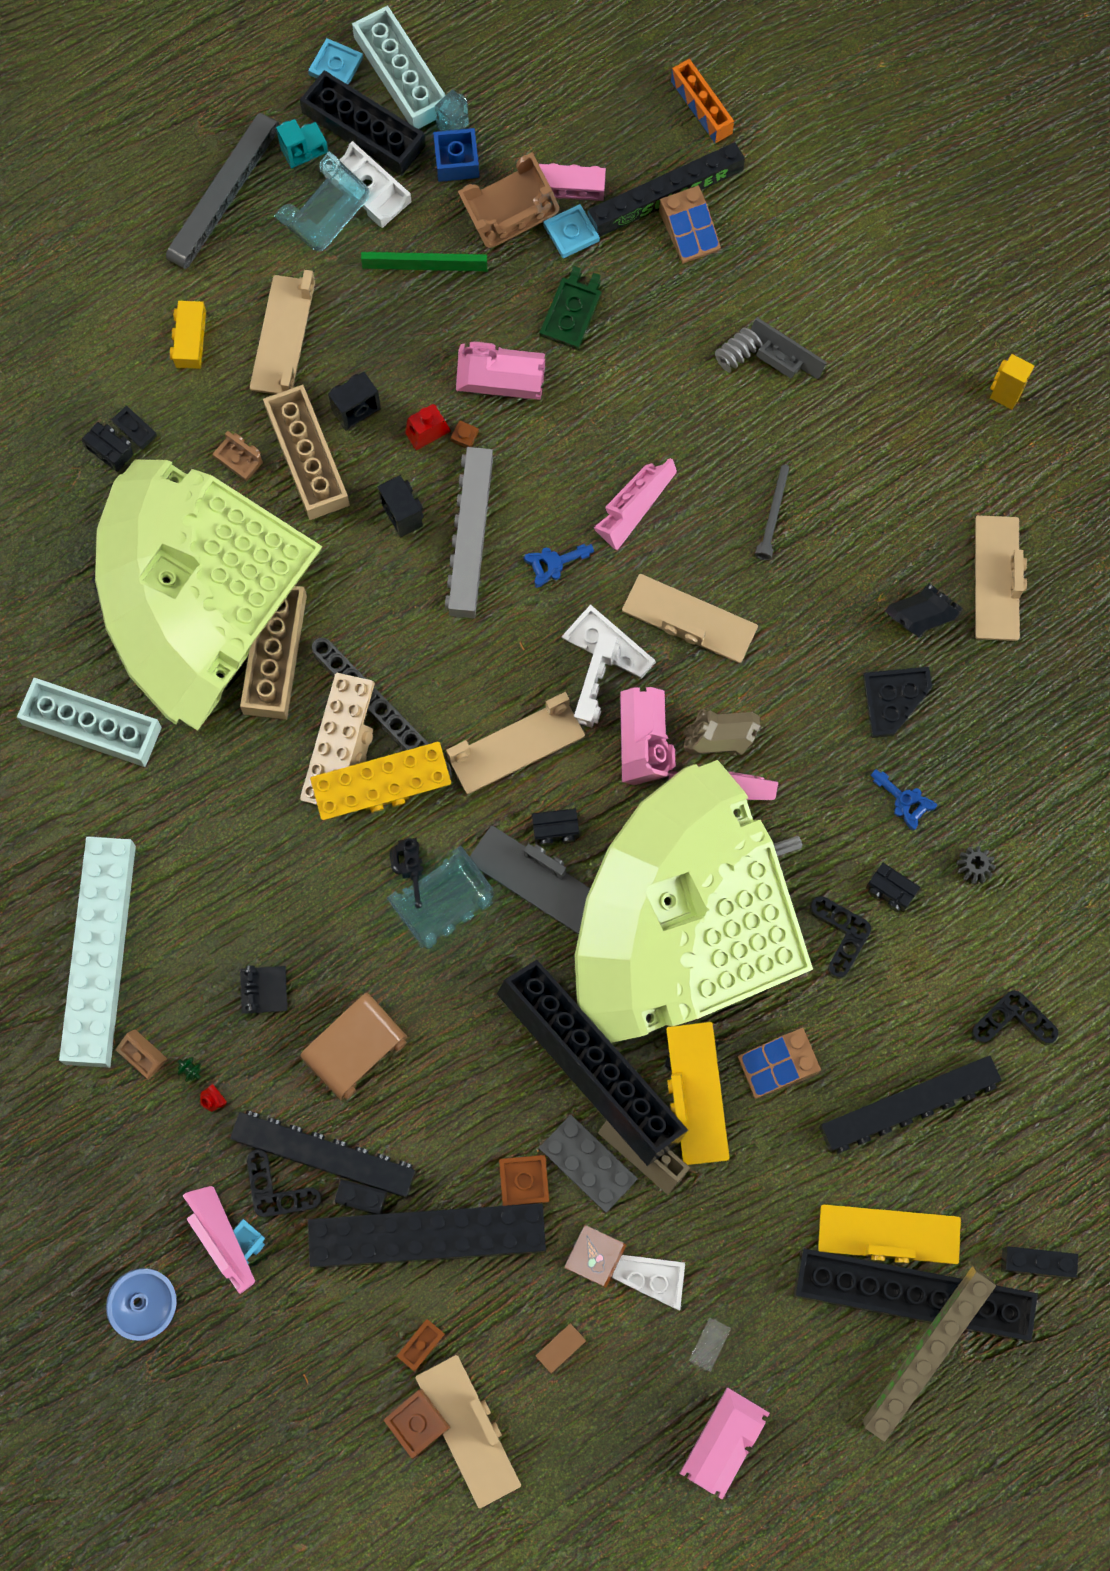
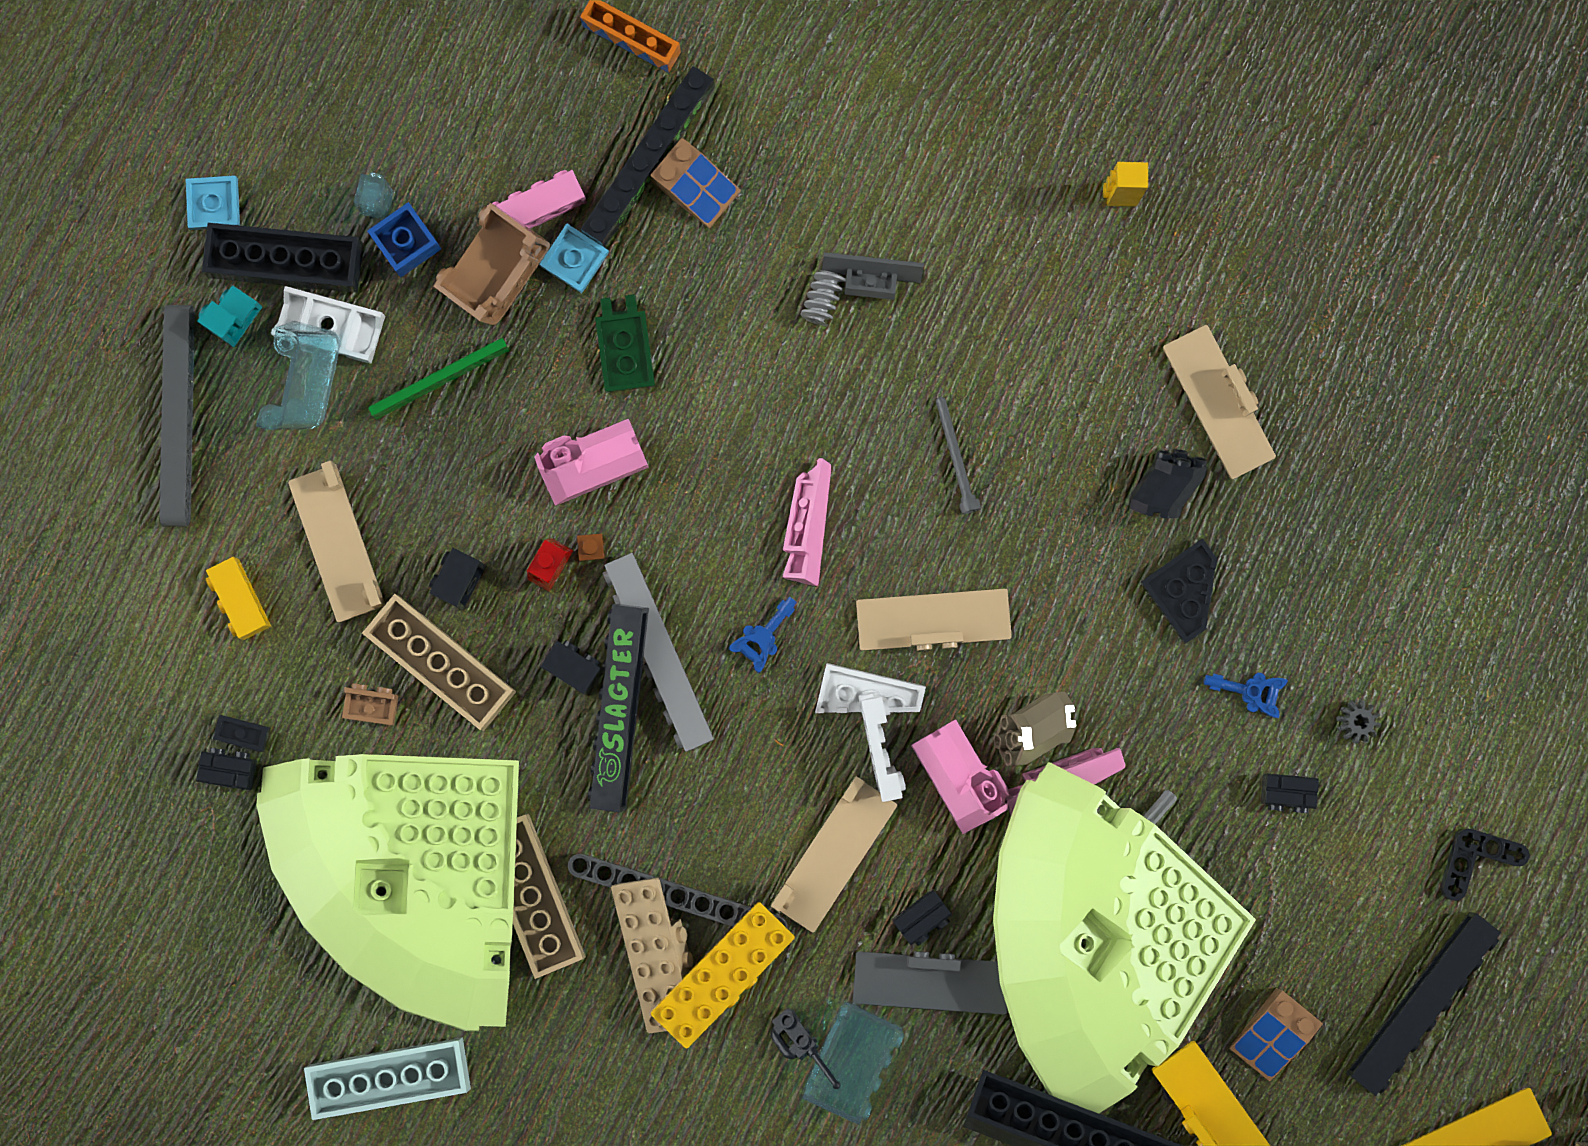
camera: 30 degrees left, 10 degrees up
light aqua brick [352,6,449,129] -> none
black beam [810,896,871,979] -> none
none -> black brick [588,604,649,813]

